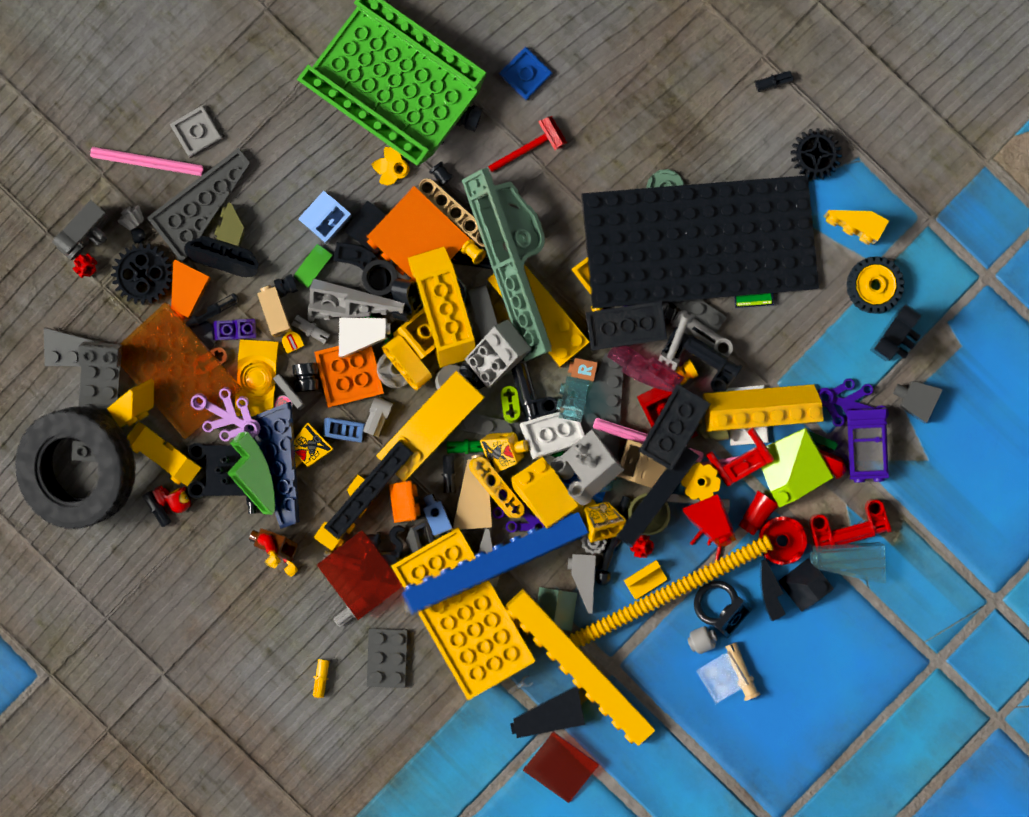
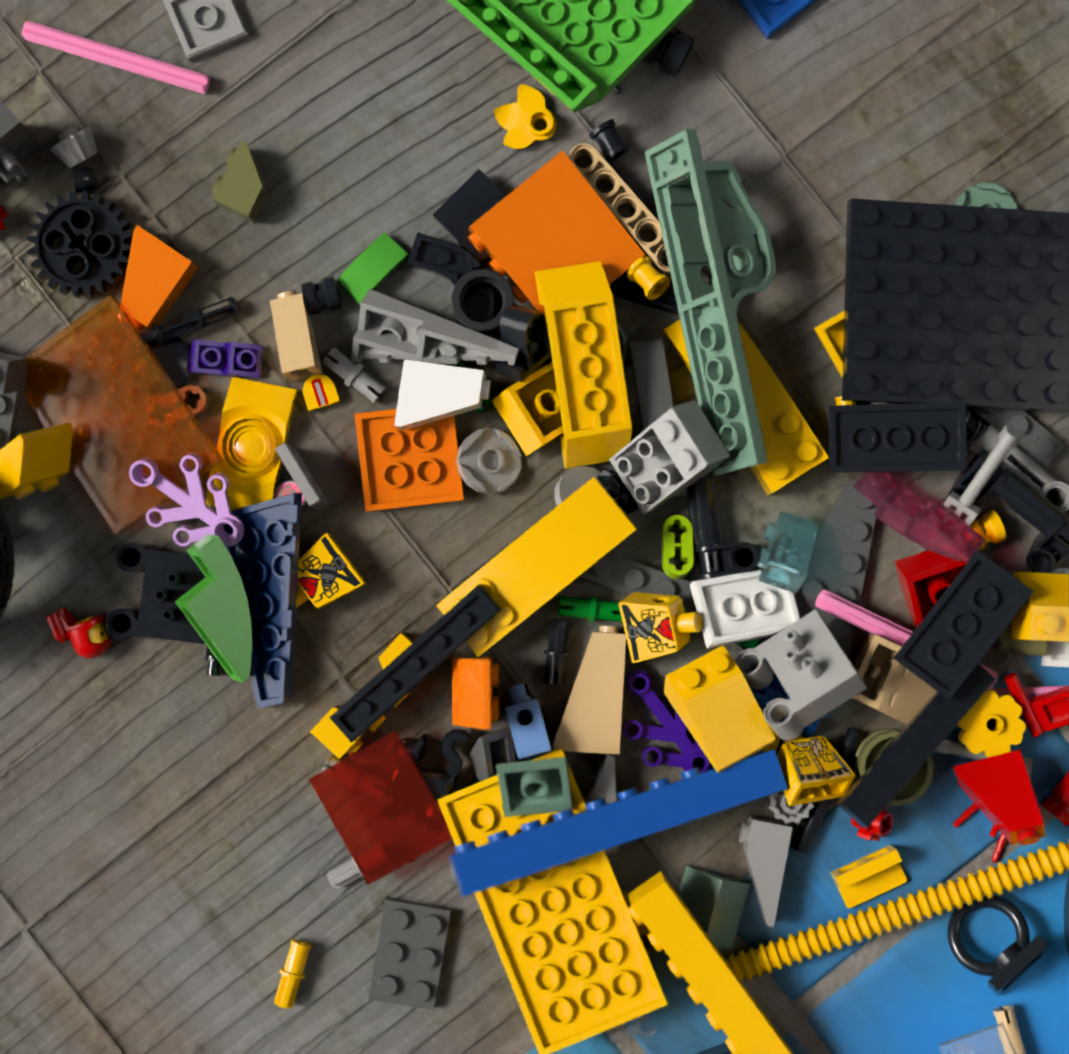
camera: 15 degrees right, 0 degrees up
yellow brick [127,421,201,486] -> none
black axle [142,490,171,527] -> none
dark grey wing [147,148,250,263] -> none
black brick [184,236,258,277] -> none
torso [249,528,299,577] -> none
black wheel [292,363,319,392] -> none
light blue slope [298,191,352,245] -> none
medium blue slope [322,418,364,443] -> none
light grey piece [363,396,393,437] -> none
yellow beam [382,335,432,390] -> none
yellow beam [469,457,524,518] -> none
red piece [488,116,568,173] -> none
nougat brick [568,358,597,382] -> none
black hinge [596,571,611,585] -> none
light grey head [688,626,718,654] -> none
none -> sand green slope [497,757,572,817]

